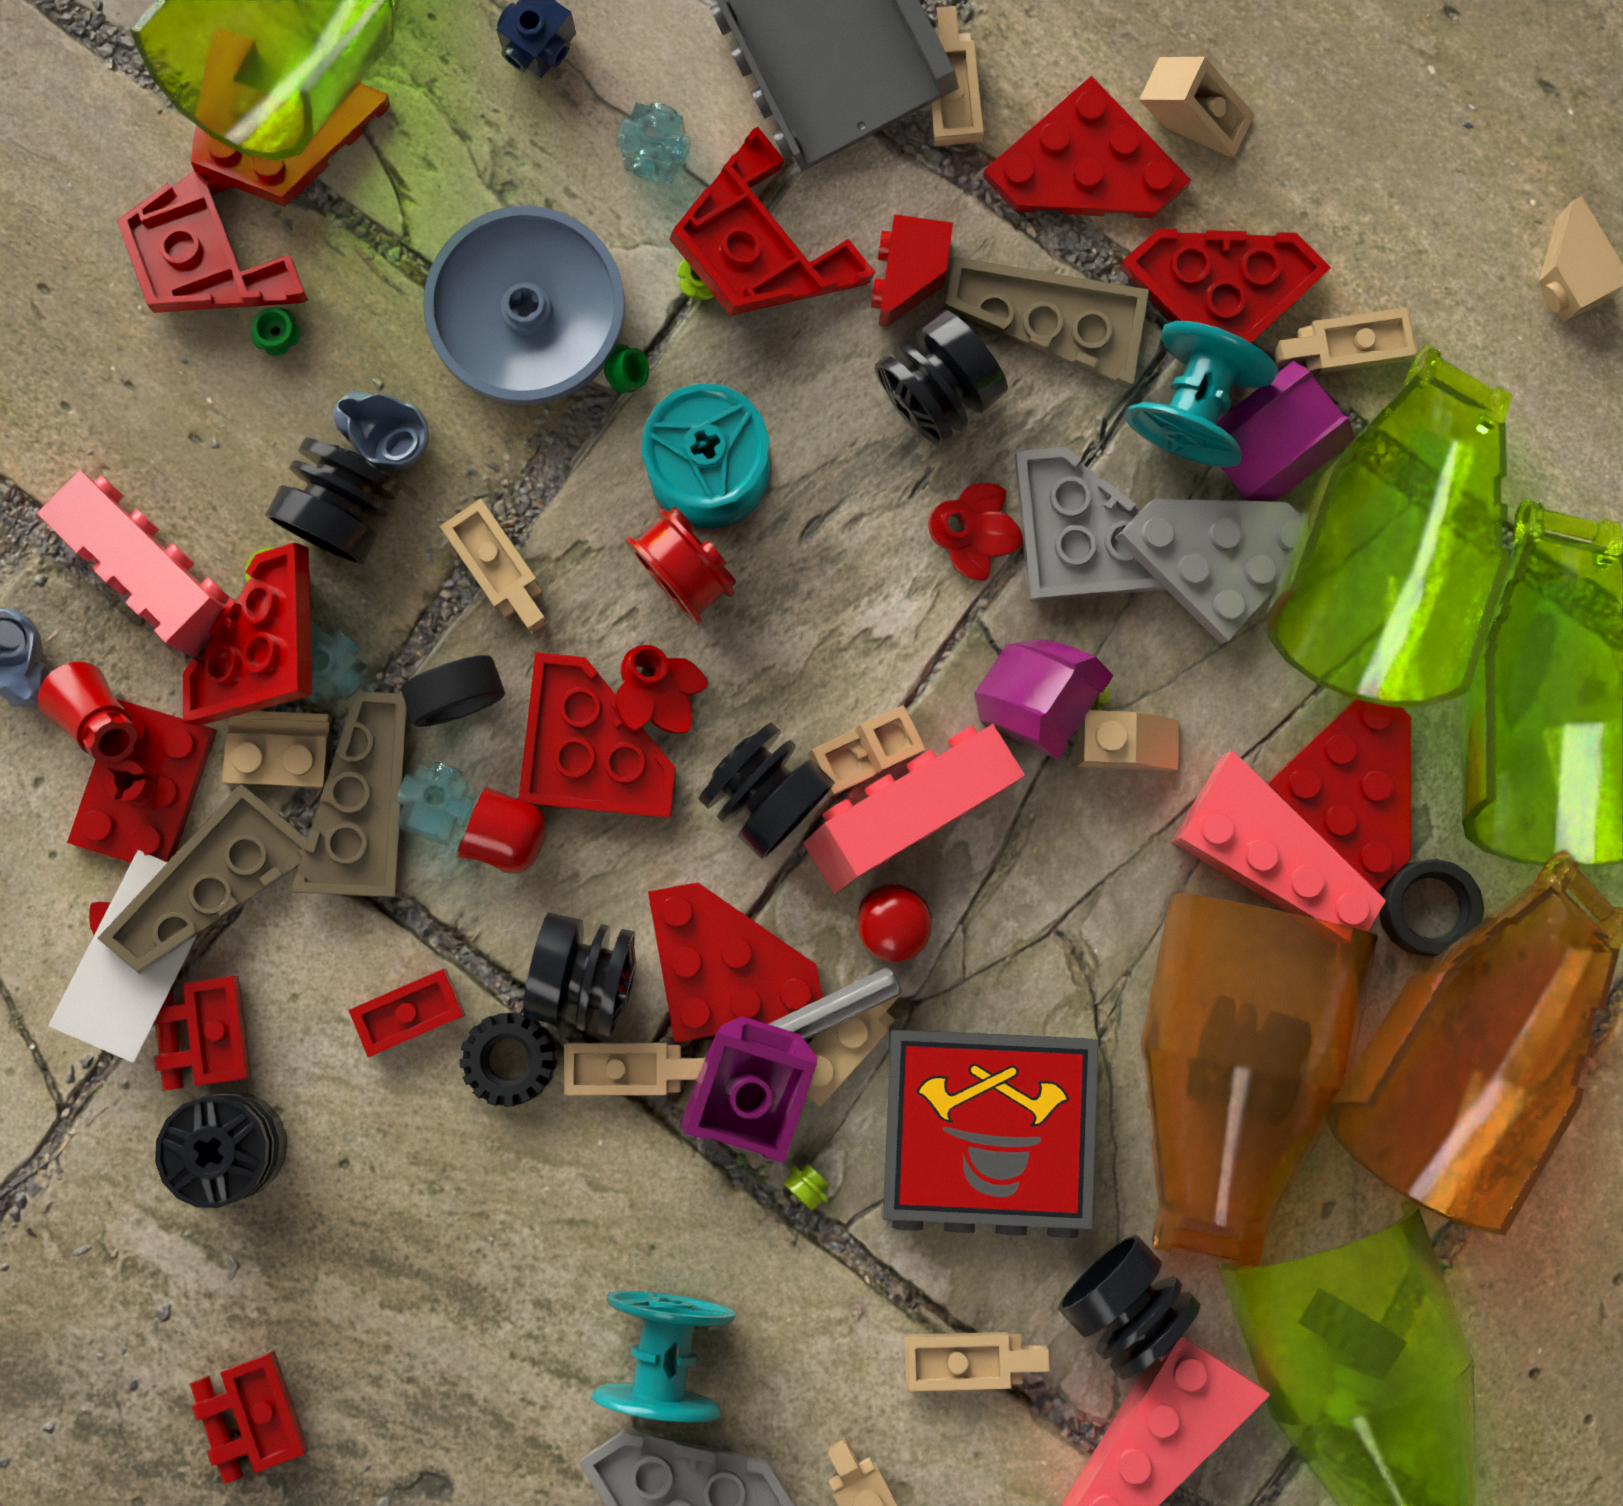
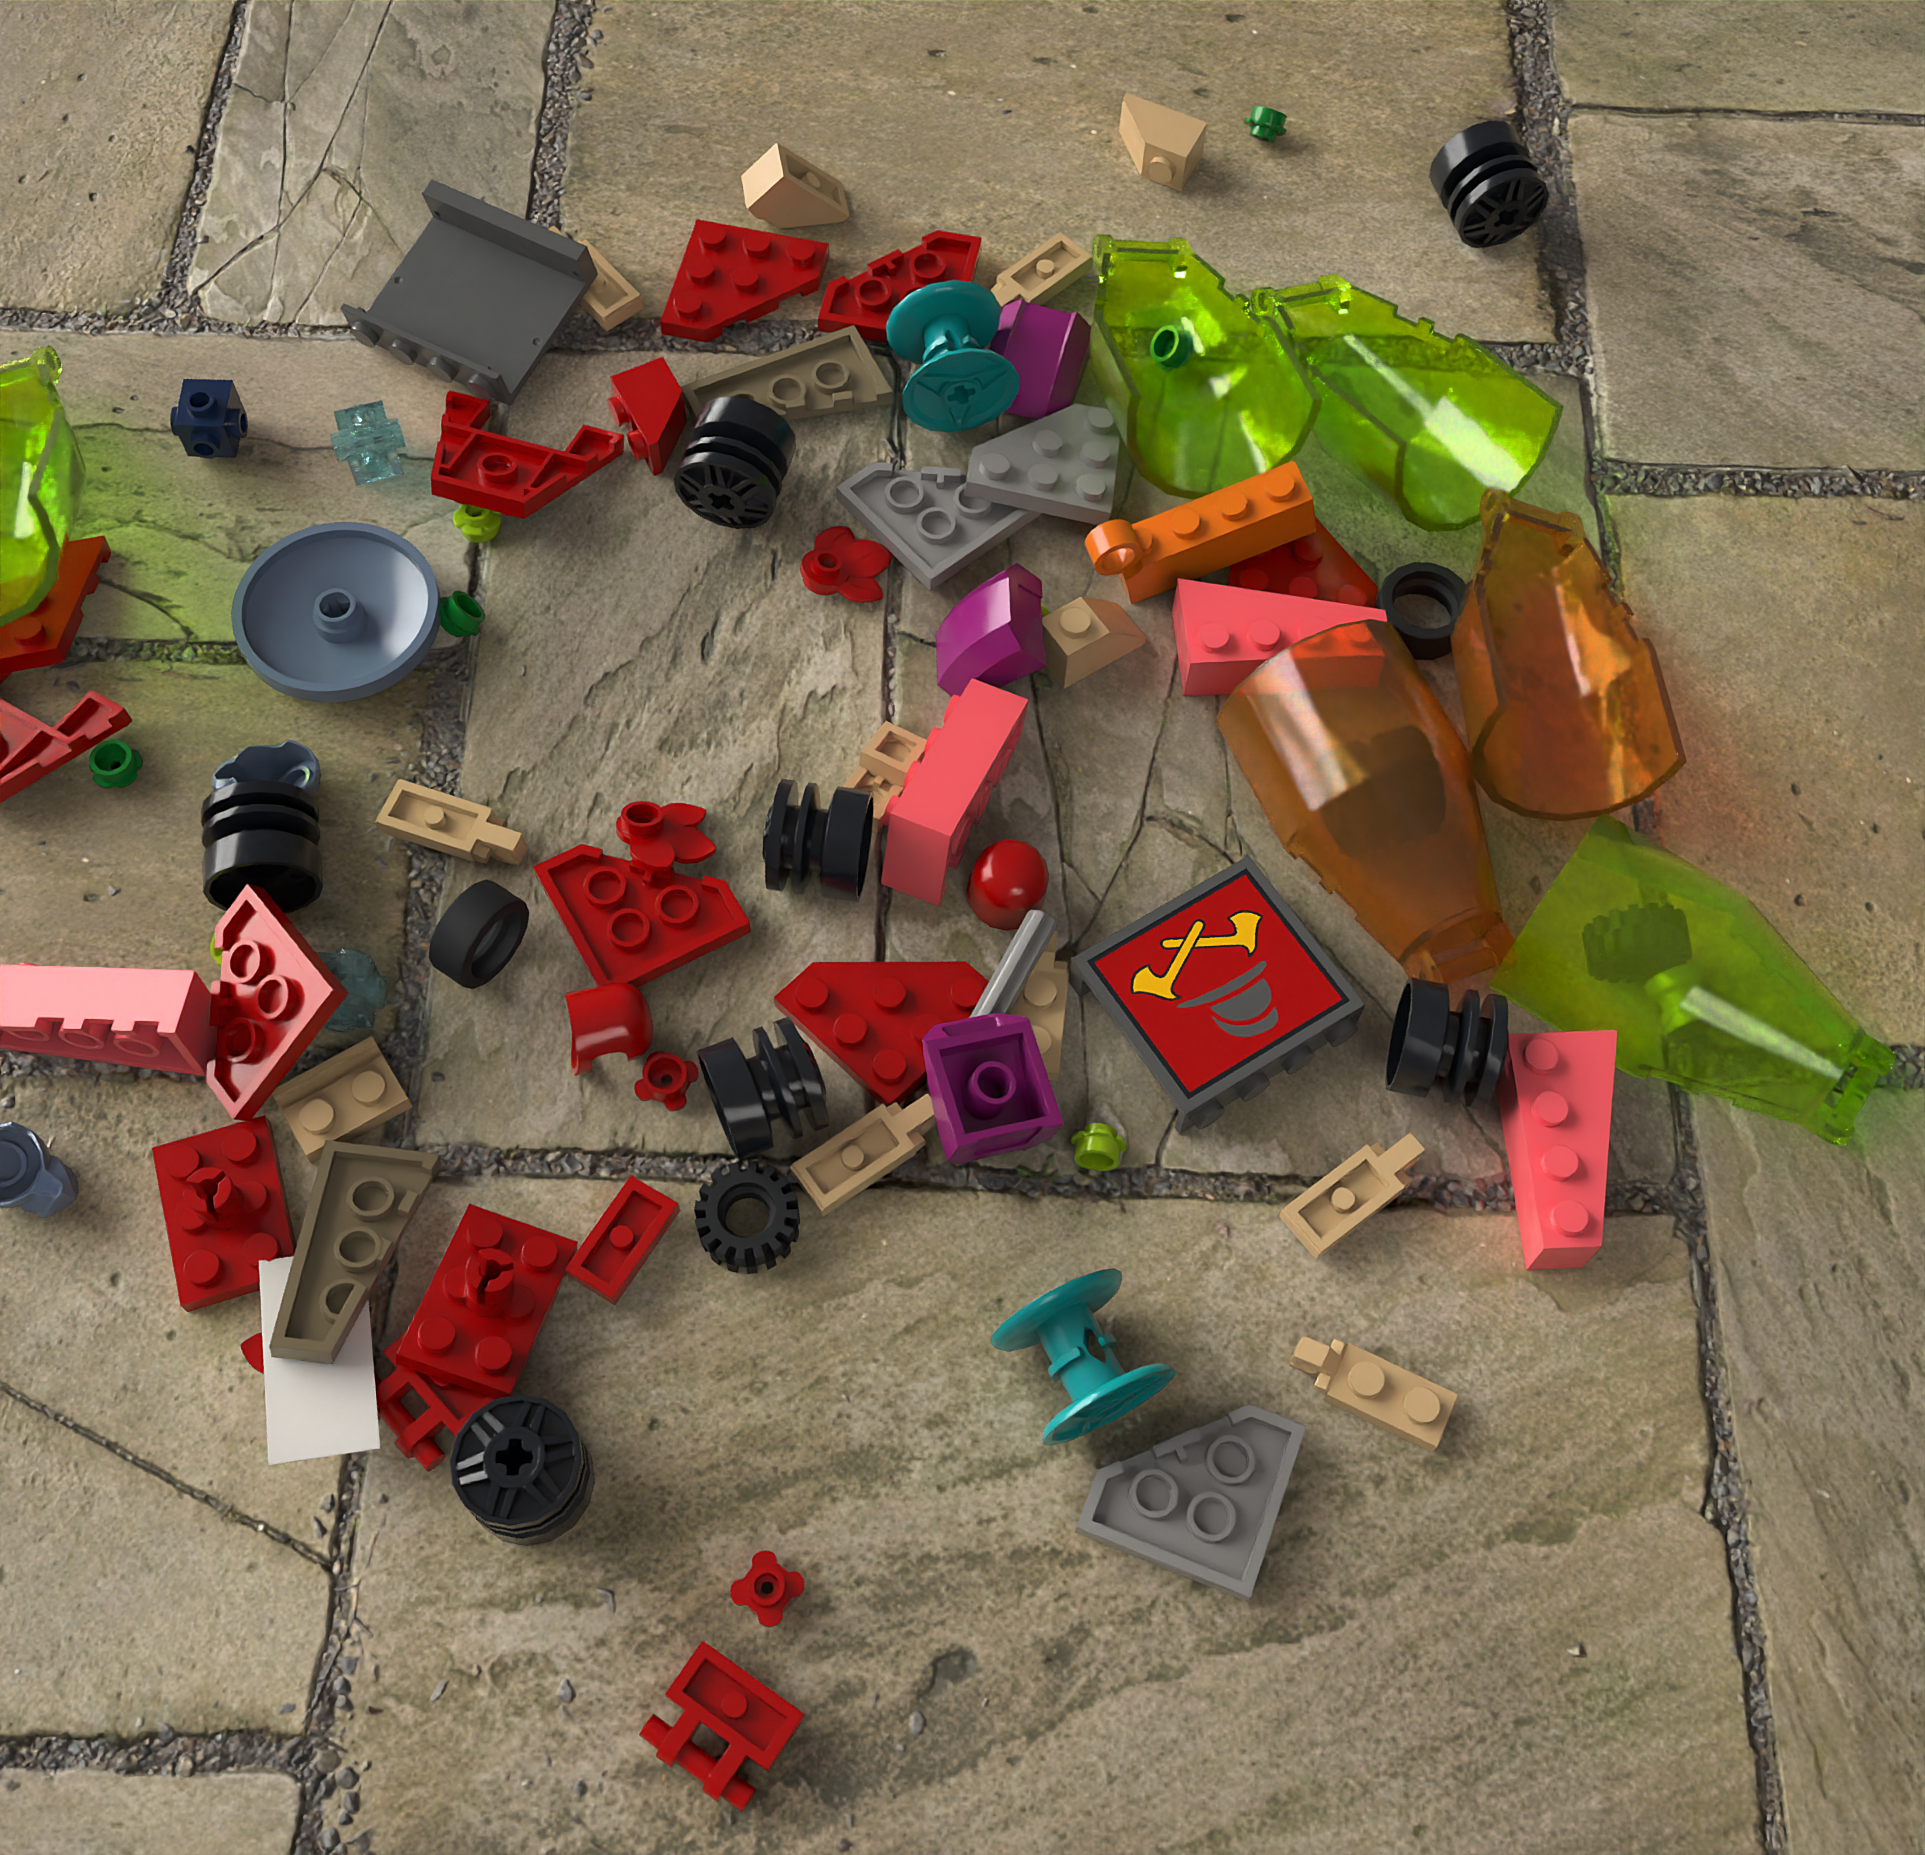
camera: 35 degrees left, 20 degrees down
red plant [37,662,138,763] -> none
dark tan wing [290,691,406,897] -> none
clear light blue brick [396,762,475,846] -> none
red wheel [625,506,737,625] -> none
teal piece [641,383,771,529] -> none
none -> red plate [396,1204,578,1399]
none -> red plate [634,1051,699,1112]
none -> red plate [730,1550,804,1627]
none -> orange hinge [1085,461,1316,604]
none -> green plate [1150,325,1193,372]

